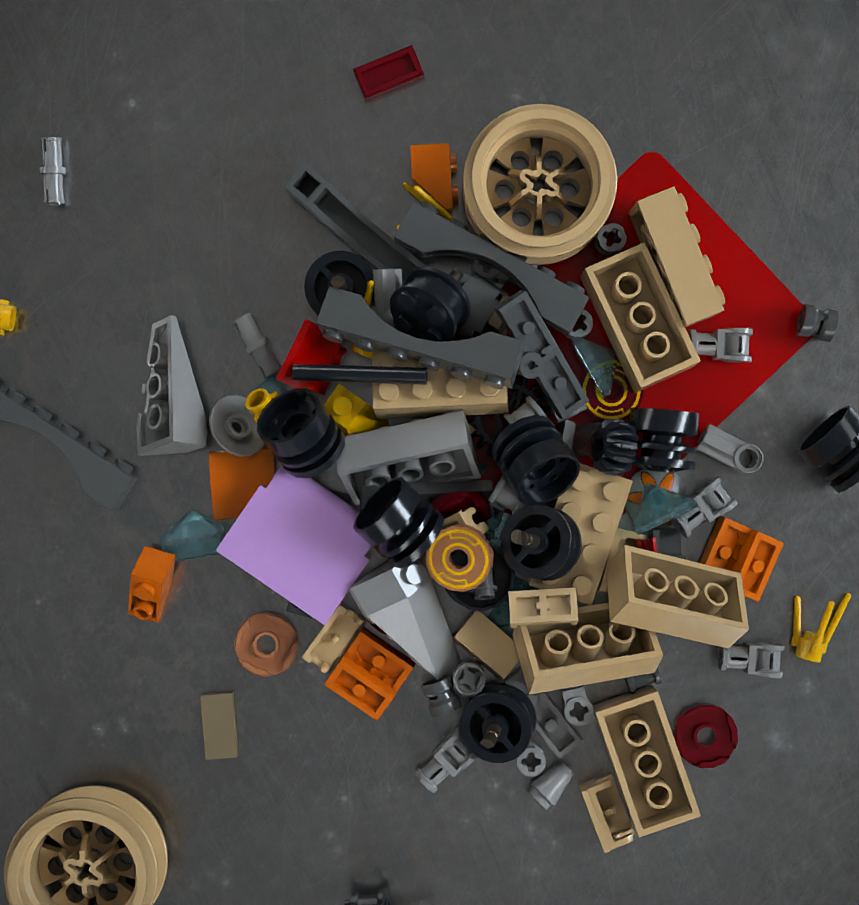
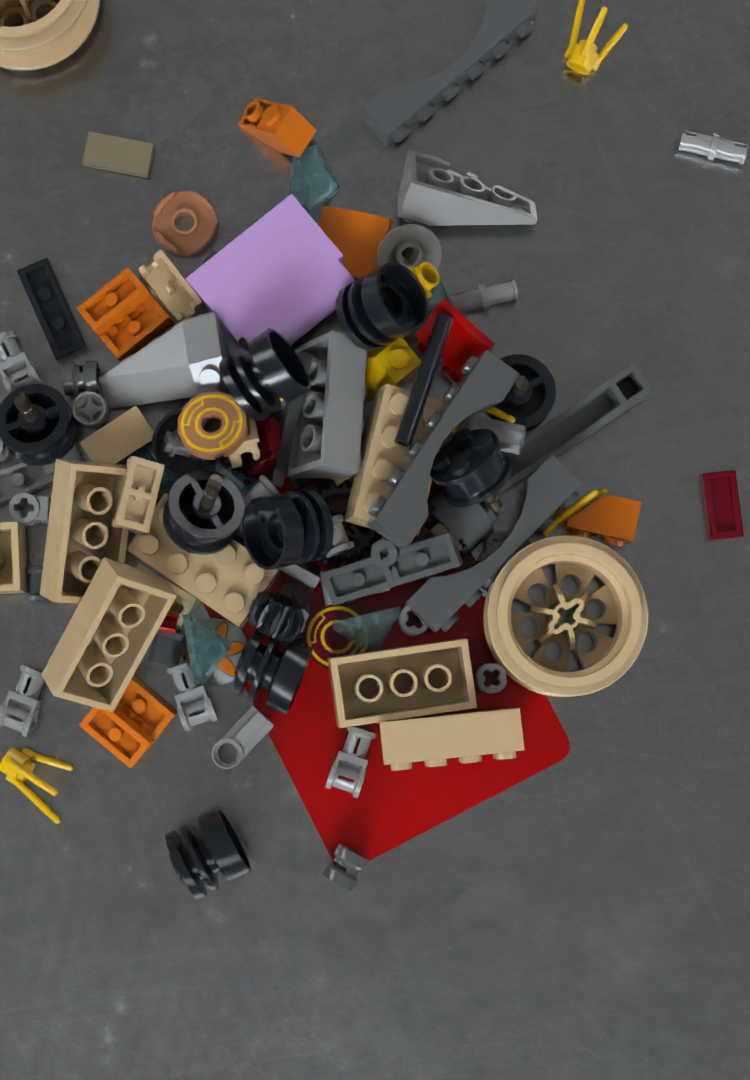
camera: 100 degrees right, 5 degrees down
none -> black tile [17,258,89,363]

